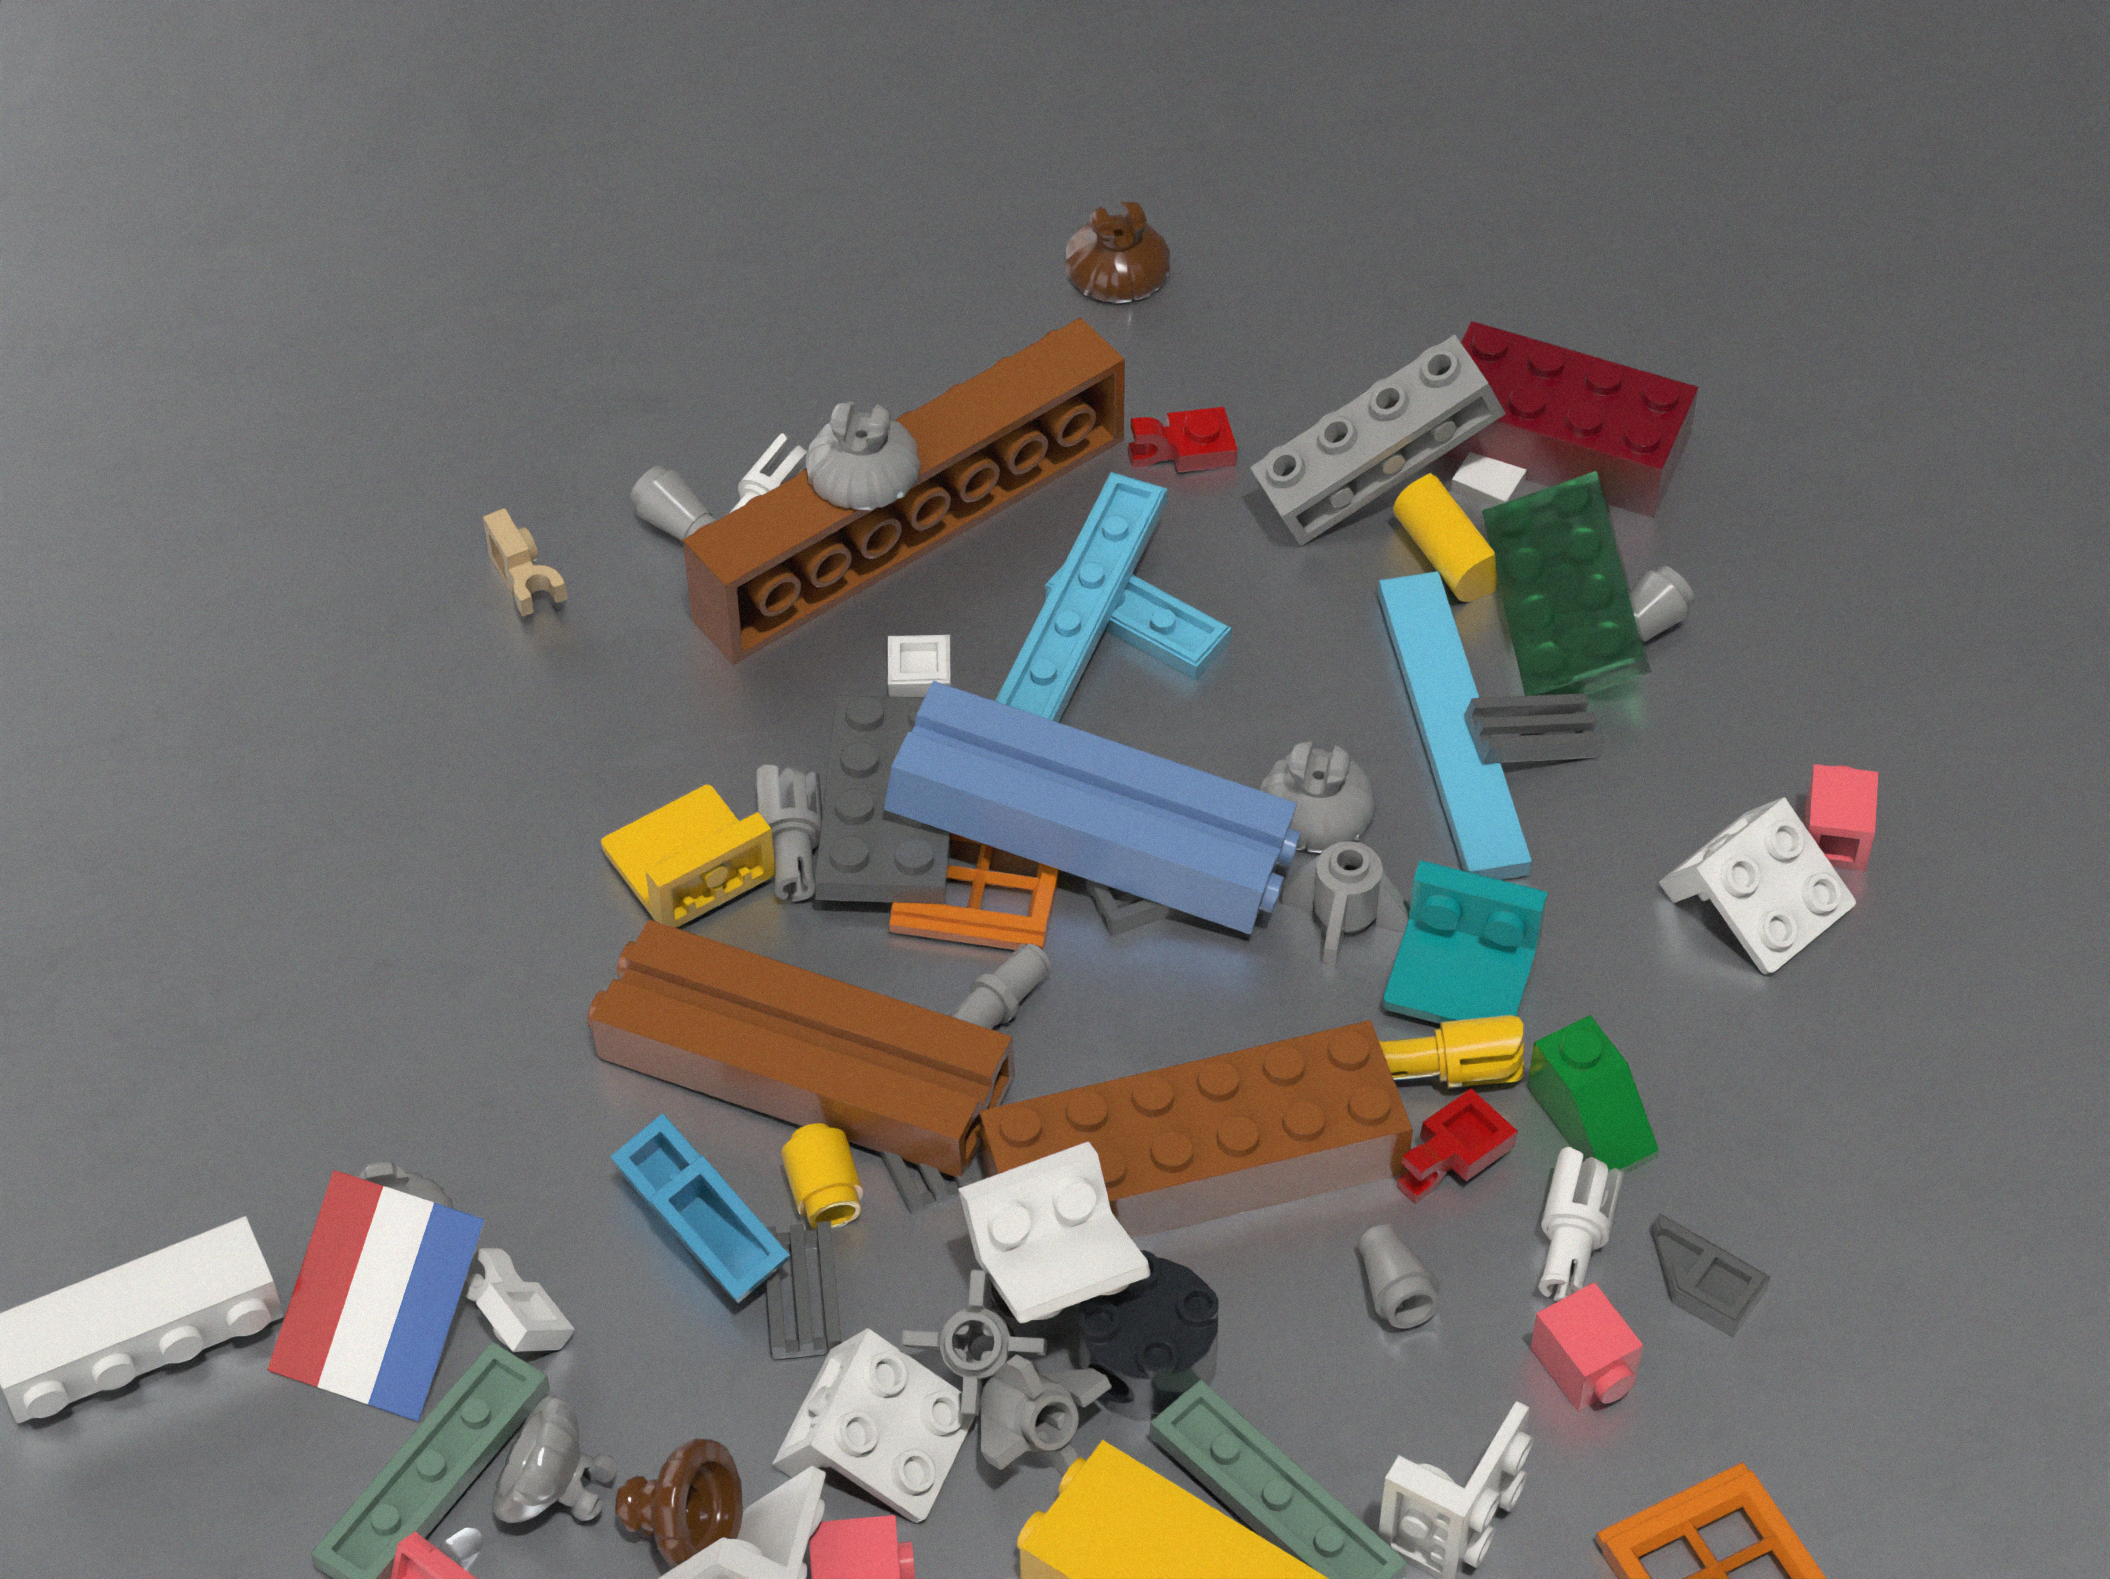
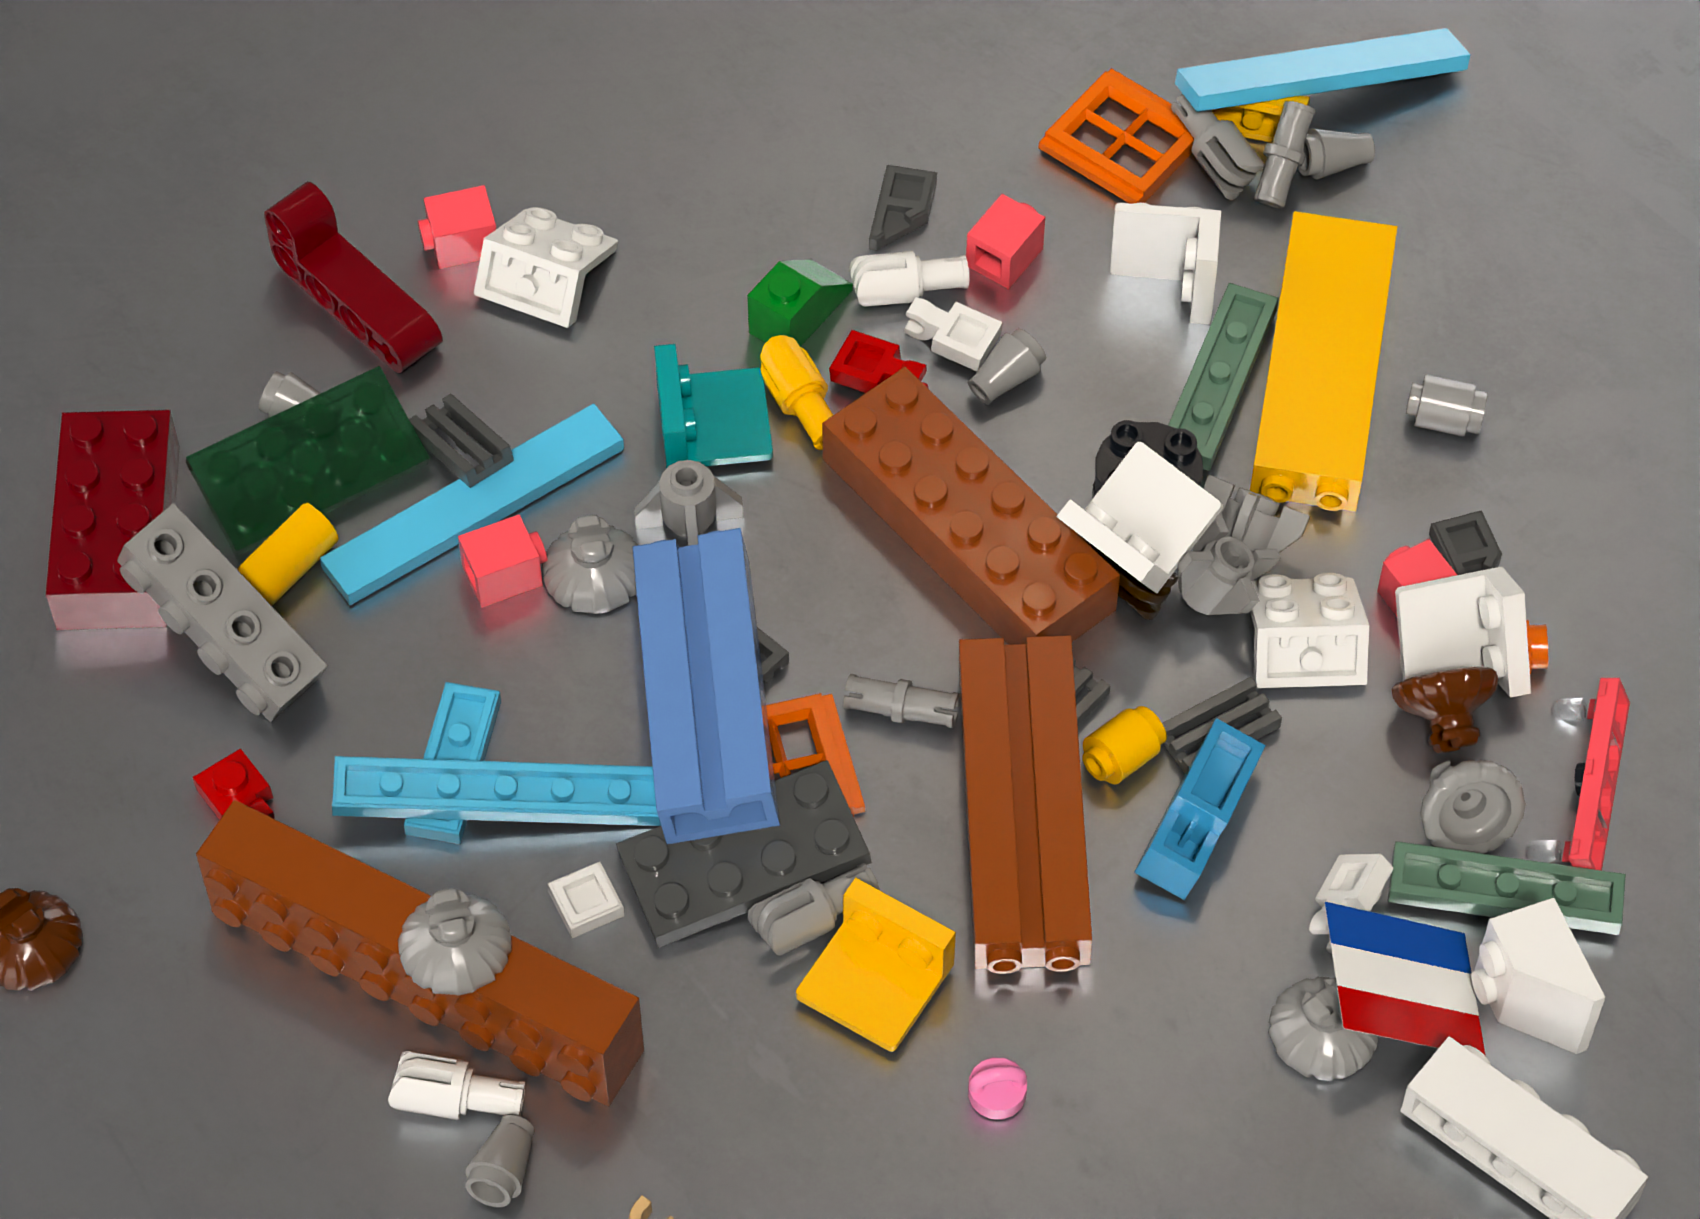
camera: 115 degrees left, 5 degrees up
none -> dark red beam [264,181,443,373]
none -> coral brick [458,514,547,608]
none -> white plate [904,297,1003,372]
none -> bright pink tile [968,1057,1027,1120]
none -> white slope [1471,898,1606,1054]

